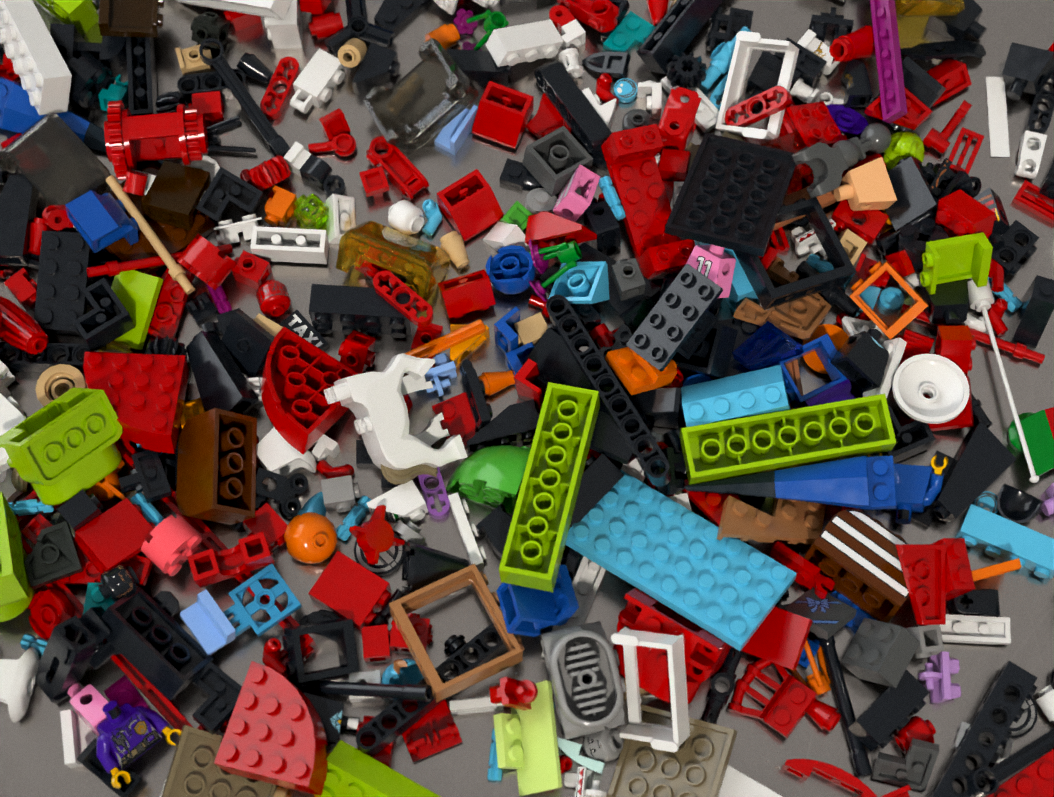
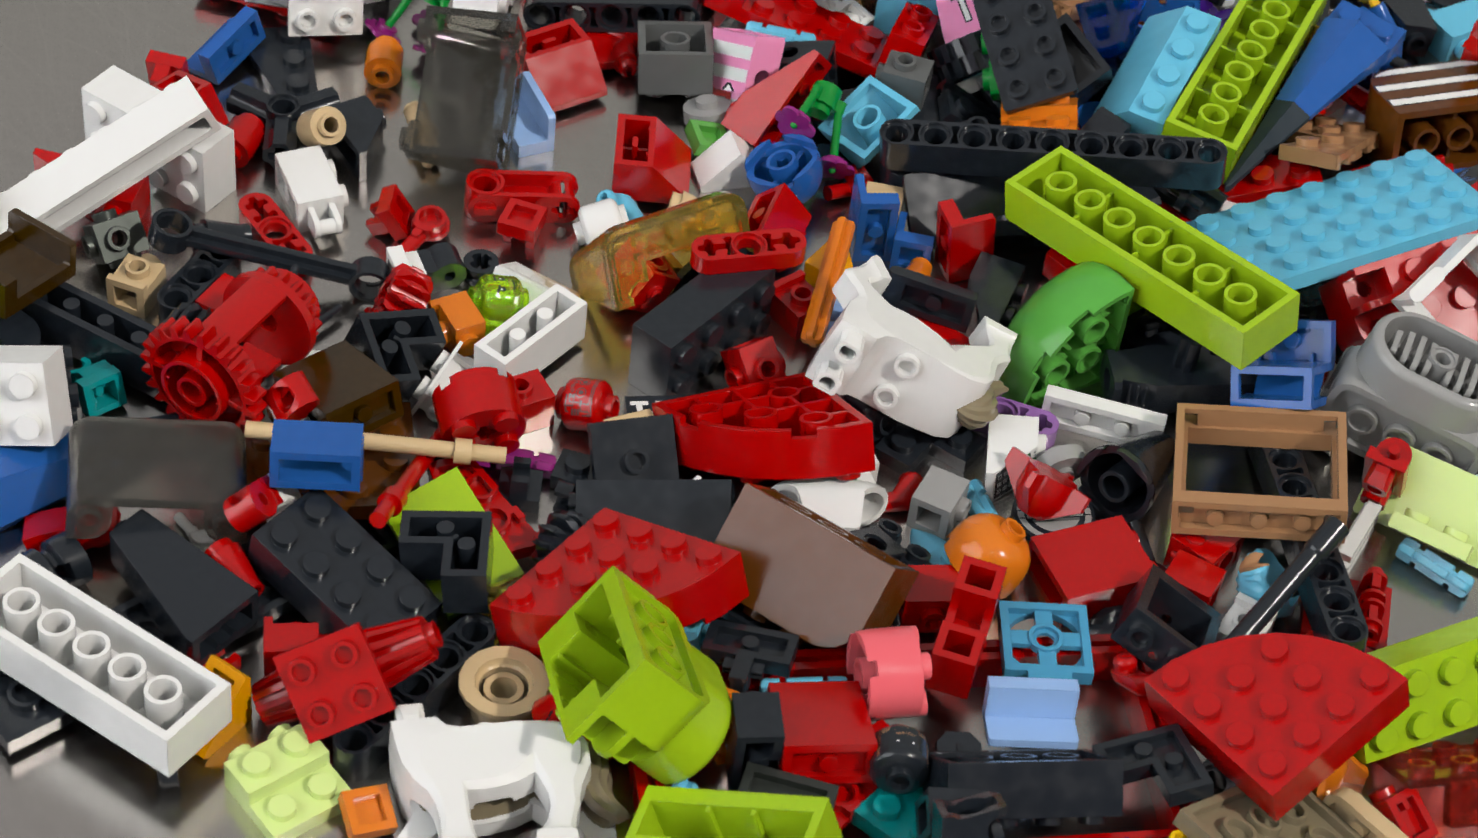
camera: 60 degrees left, 25 degrees down
black plate [500,158,543,191] -> none

